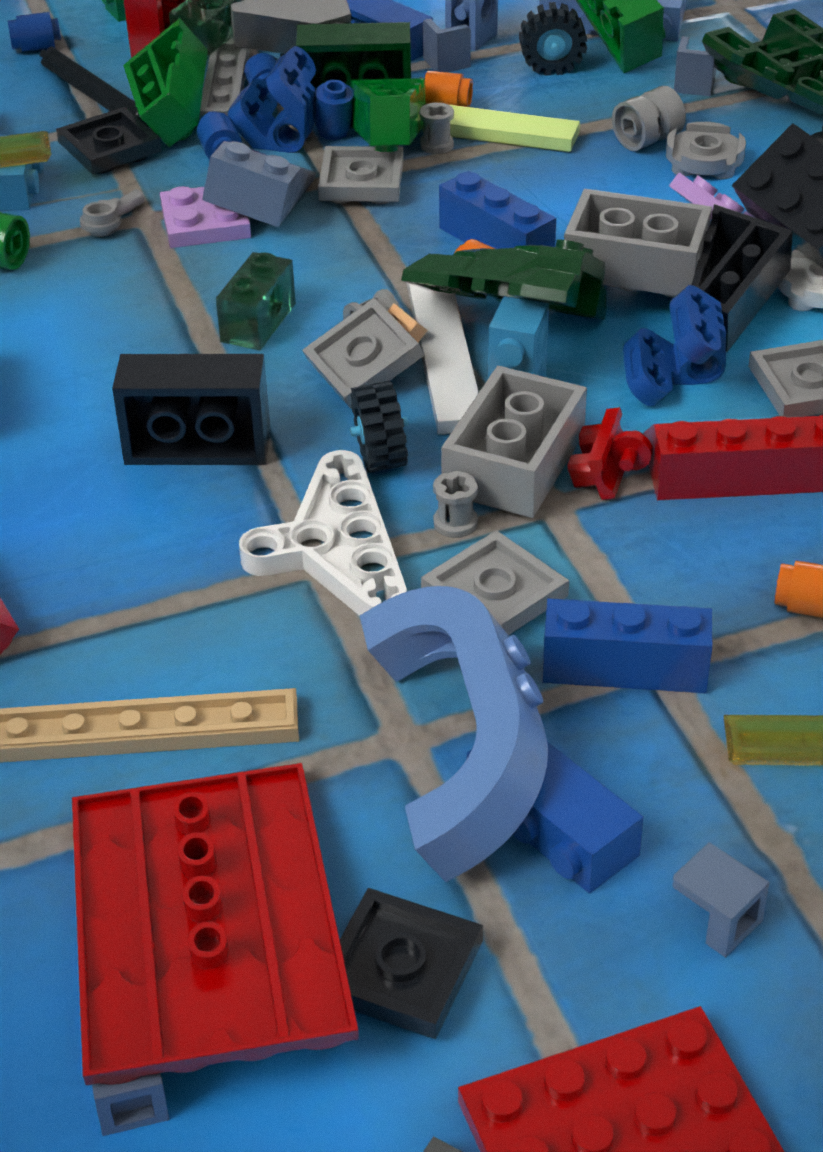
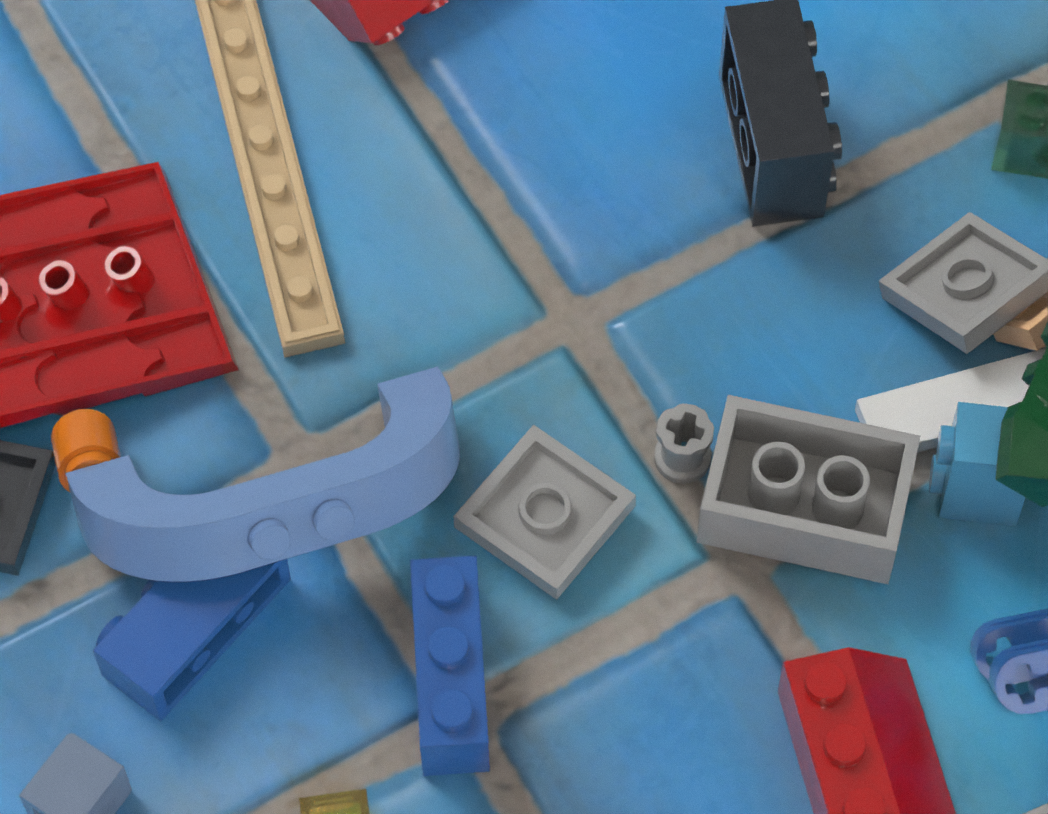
camera: 80 degrees right, 20 degrees up
white beam [239,450,407,616] -> none
black wheel [350,380,408,473] -> none
red hips [567,407,653,500] -> none
none -> orange brick [51,409,121,492]

